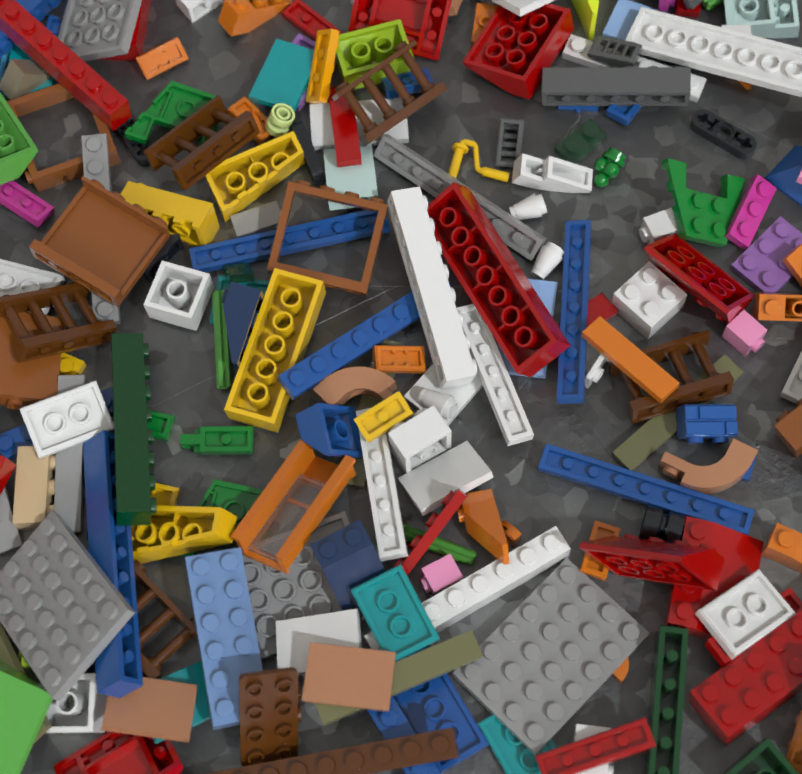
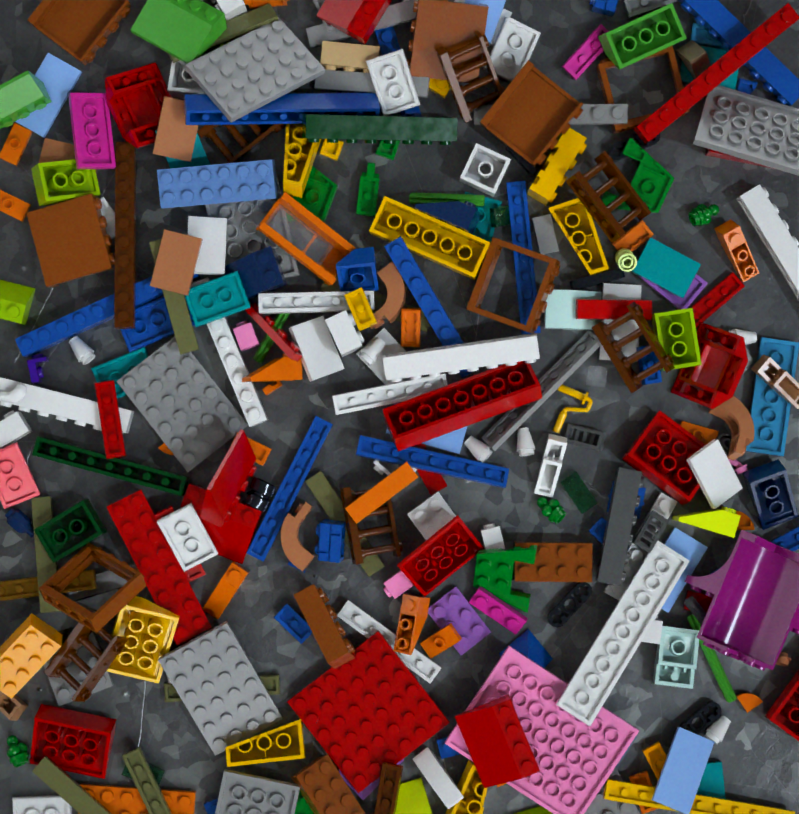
camera: 85 degrees right, 20 degrees up
orange plate [135,36,189,80] -> none
reddish brown bracket [238,667,302,766] -> none
light orange plate [305,29,340,104] -> none
none -> dark orange brick [513,542,593,582]
none -> clear plate [585,366,608,387]
none -> green piece [688,204,719,226]

